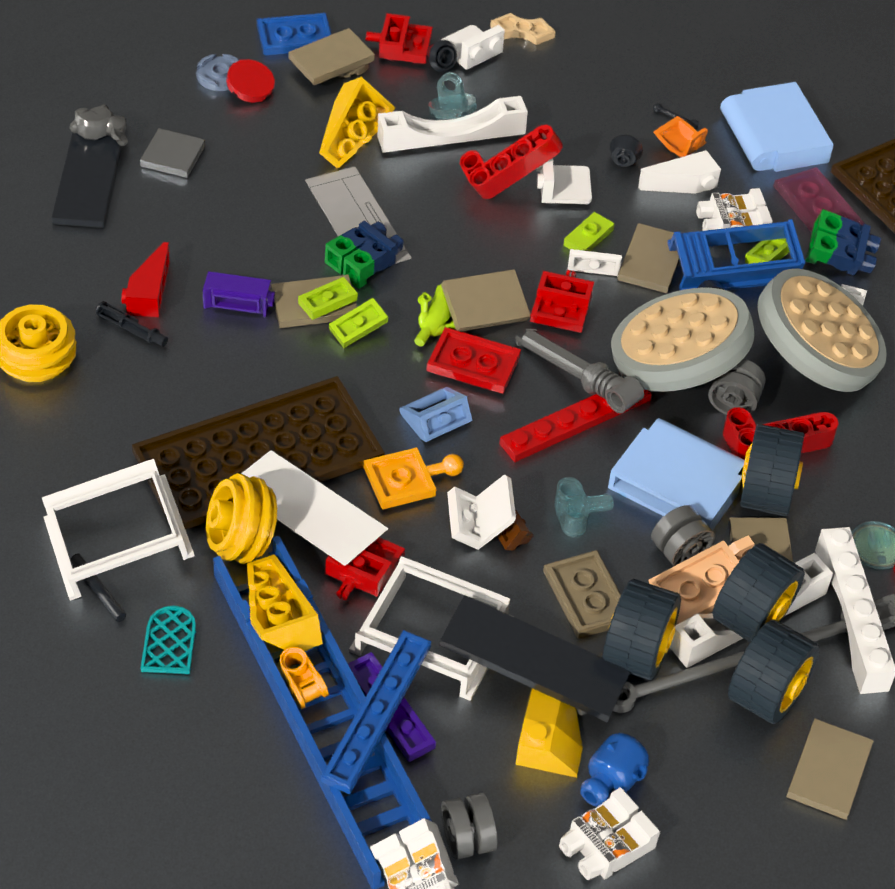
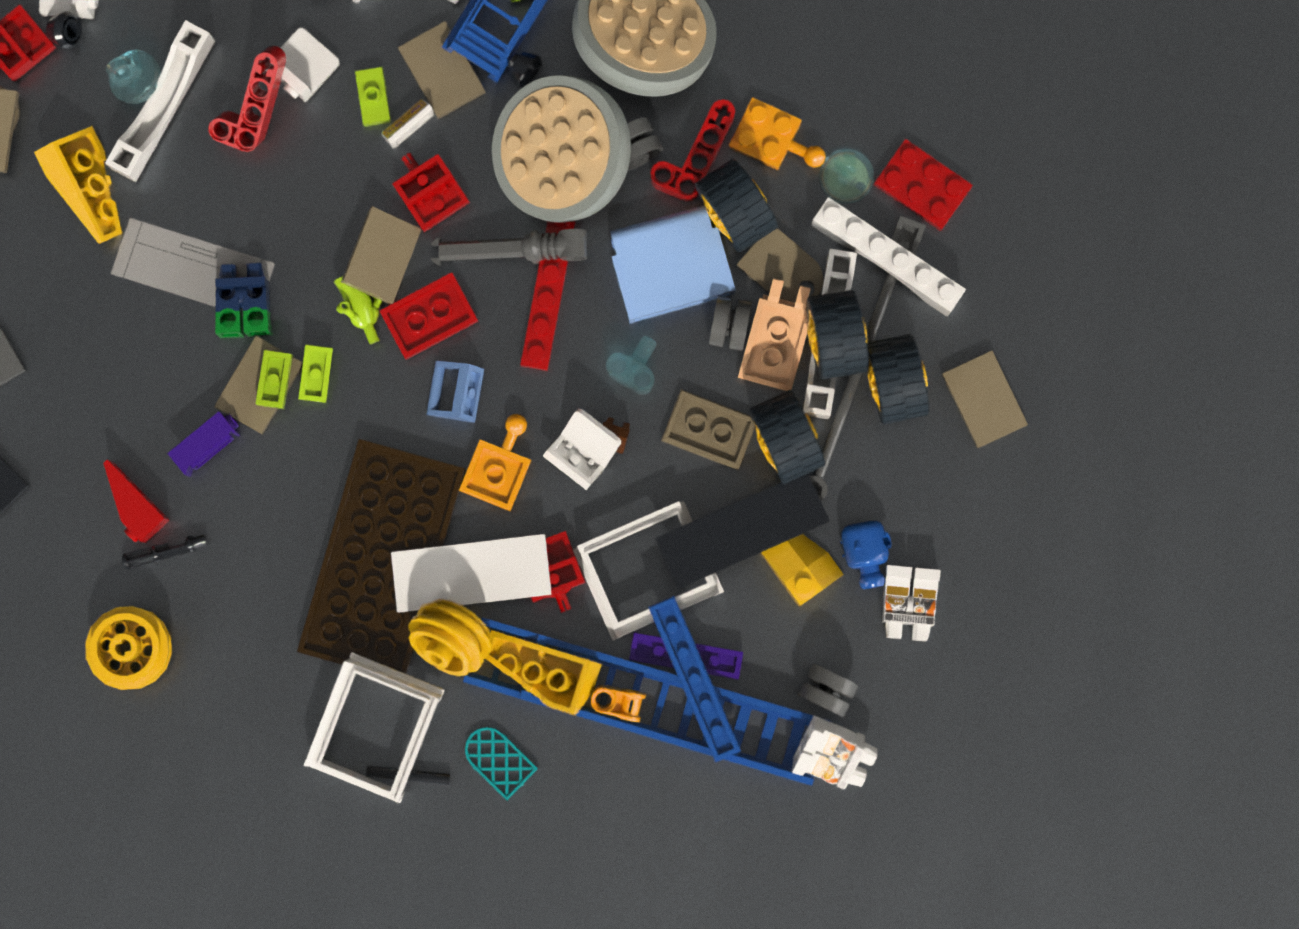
camera: 40 degrees left, 35 degrees up
none -> light orange plate [729,97,826,170]

